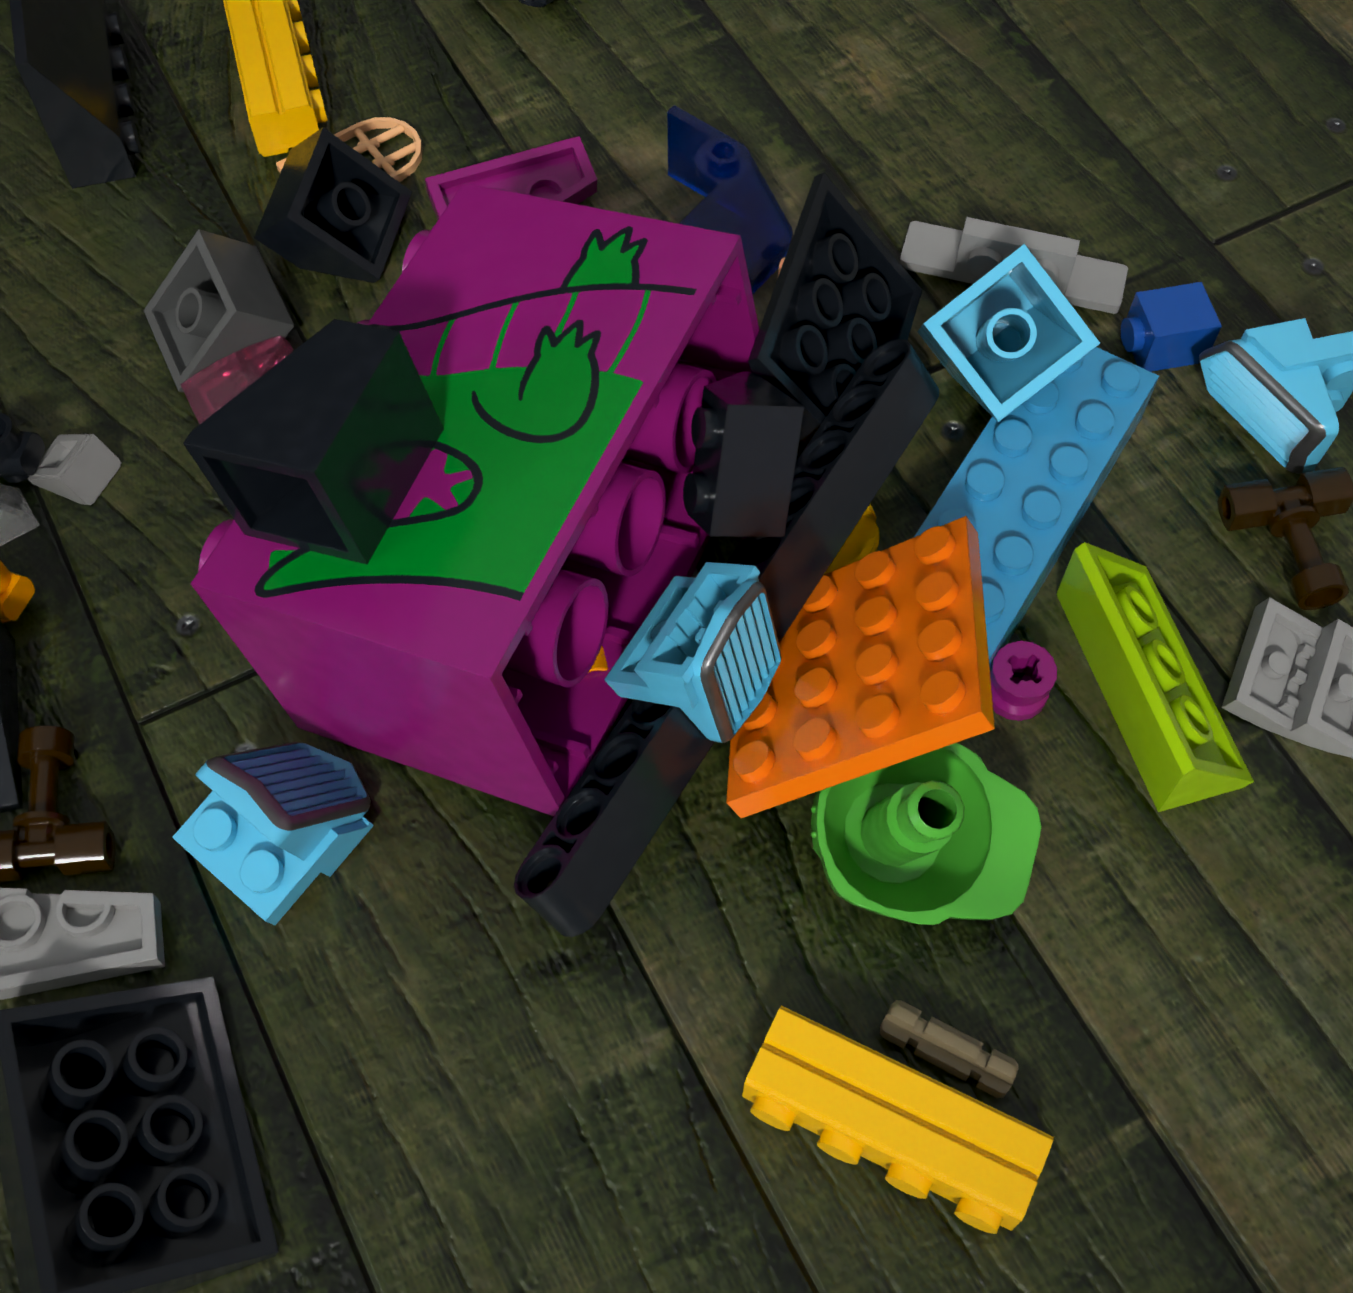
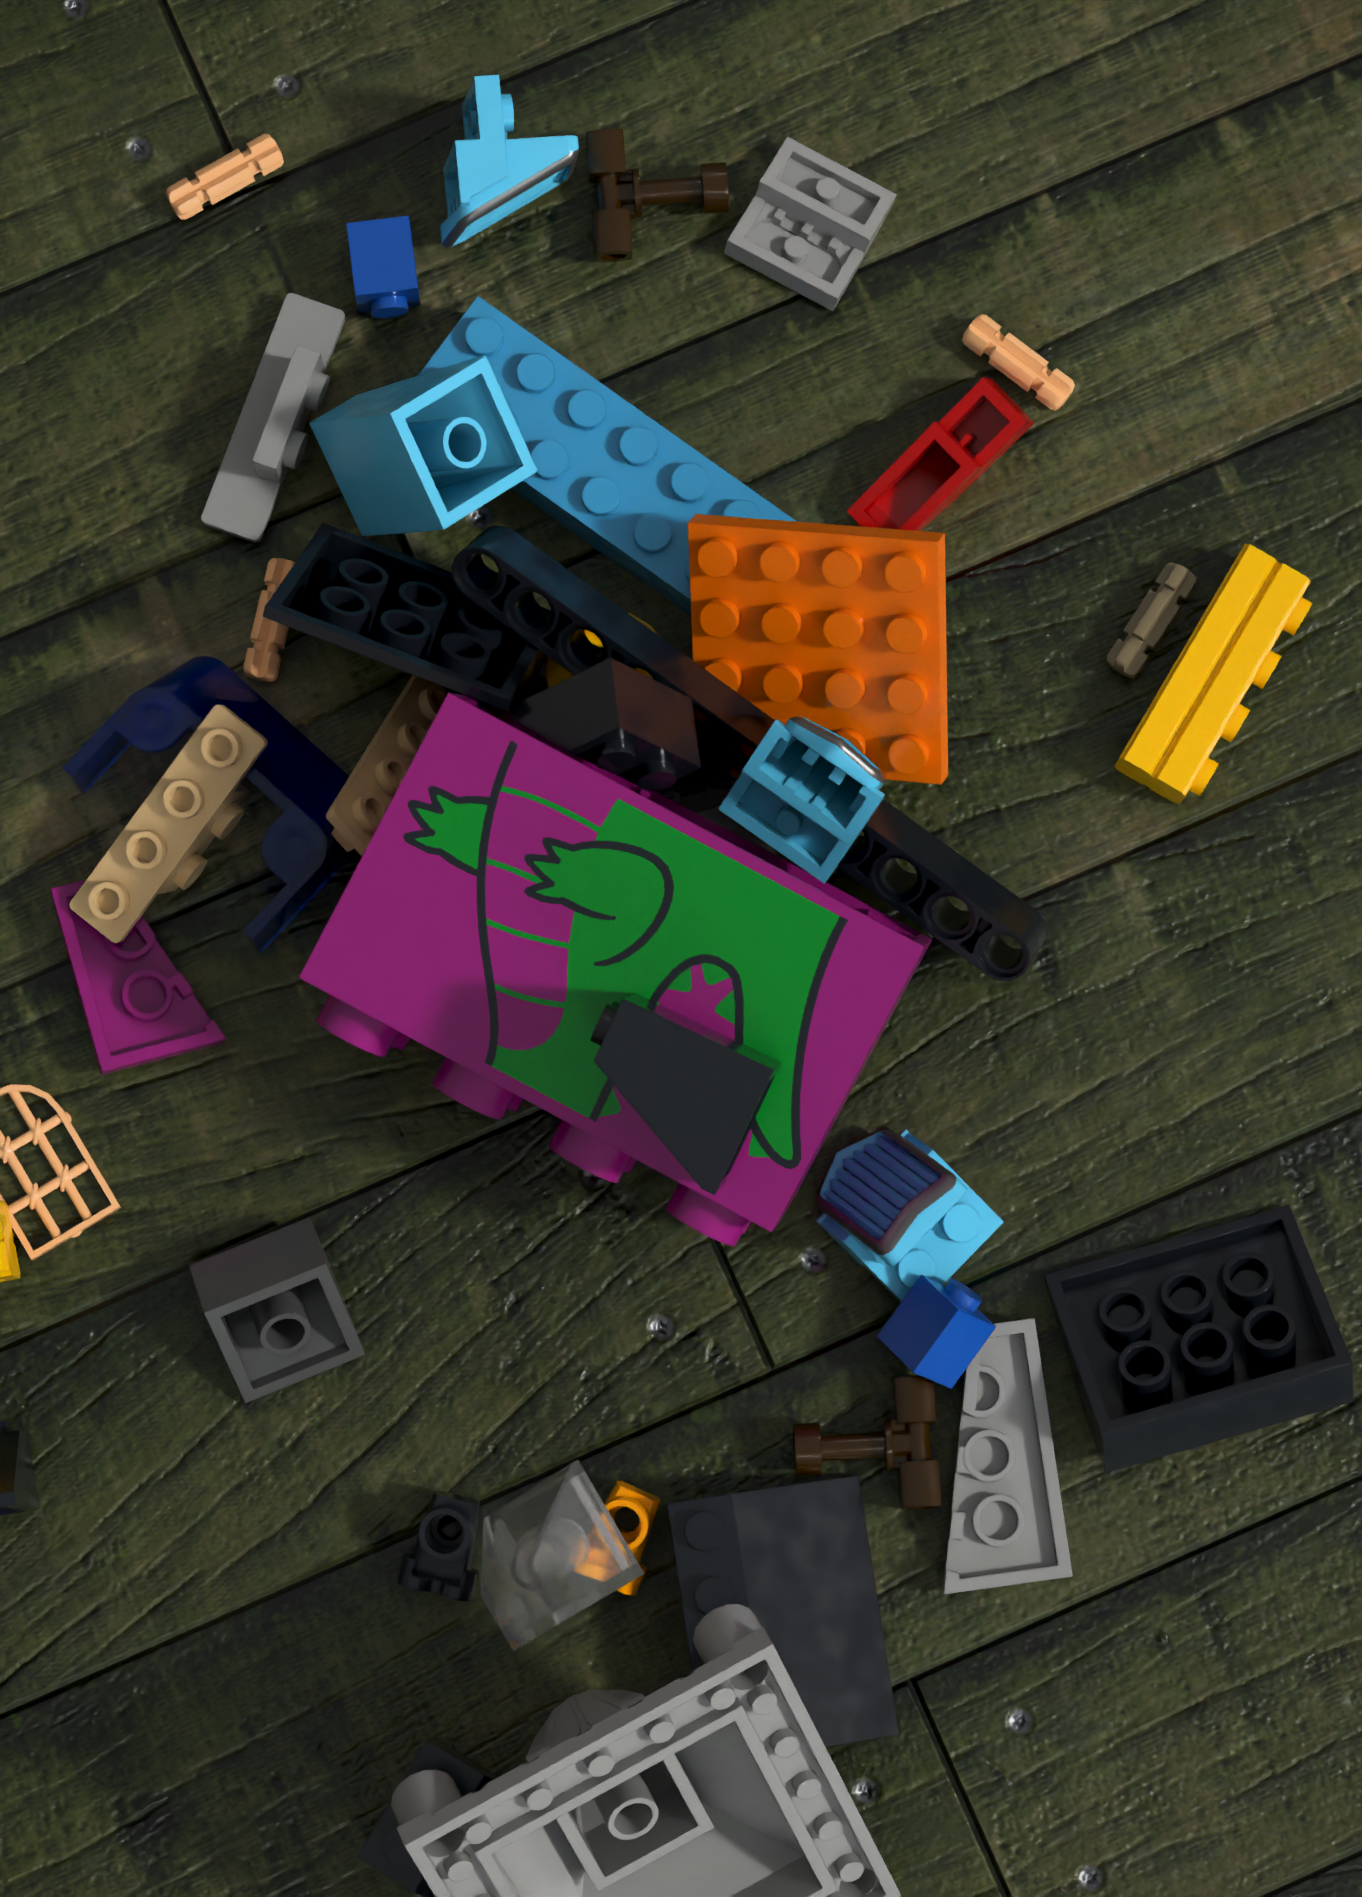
camera: 90 degrees left, 20 degrees up
light grey slope [27,434,121,505] -> none
clear pink slope [180,335,293,424] -> none
black slope [254,127,412,283] -> none
bright green piece [811,743,1041,925] -> none
magenta wheel [990,641,1057,721] -> none
lime slope [1056,542,1254,812] -> none
none -> tan bracket [70,705,268,943]
none -> light nougat axle [166,134,284,220]
none -> red slope [846,377,1035,531]
none -> blue brick [877,1274,996,1389]
none -> light nougat axle [962,314,1075,411]

